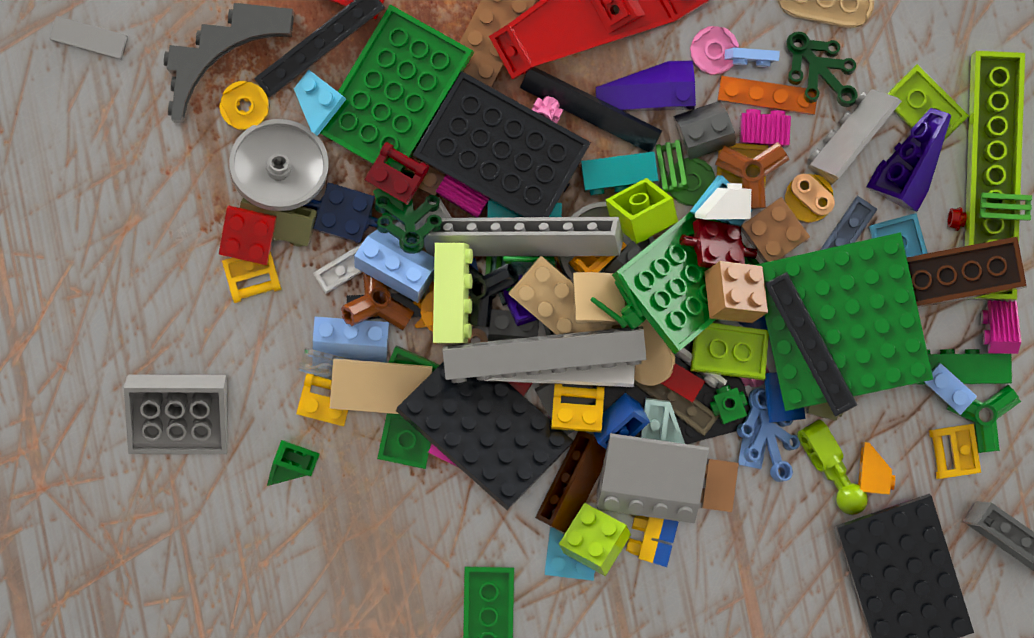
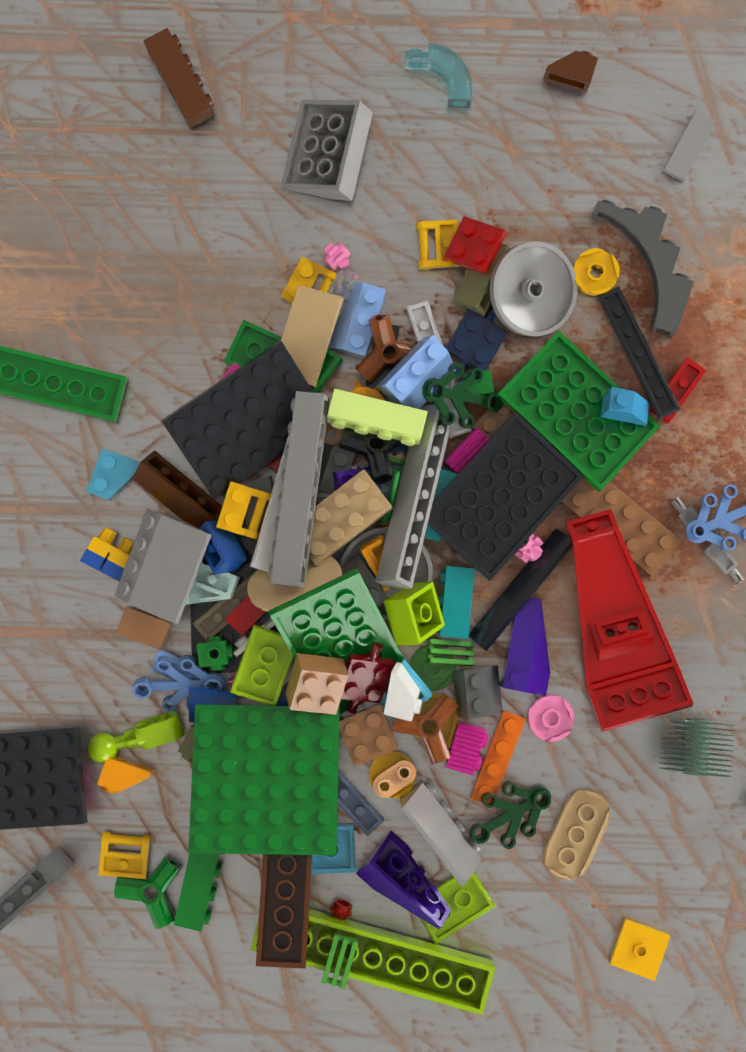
camera: 105 degrees right, 0 degrees up
green slope [267,440,320,486] -> none
medium azure wing [294,69,346,136] -> none
dark red plate [364,142,429,205] -> none
lime brick [559,503,631,576] -> none
tan slope [573,272,625,325] -> none
green plant [590,273,646,329] -> none
light blue plate [724,47,780,67] -> none
black tile [765,272,858,417] -> none
light blue plate [924,363,977,415] -> none
dark pink brick [981,300,1021,354] -> none
none -> reddish brown brick [143,28,215,129]
none -> bright pink gear [322,242,351,271]
none -> clear light blue arch [404,43,472,108]
none -> reddish brown slope [543,51,598,92]
none -> dark azure slope [601,387,650,426]

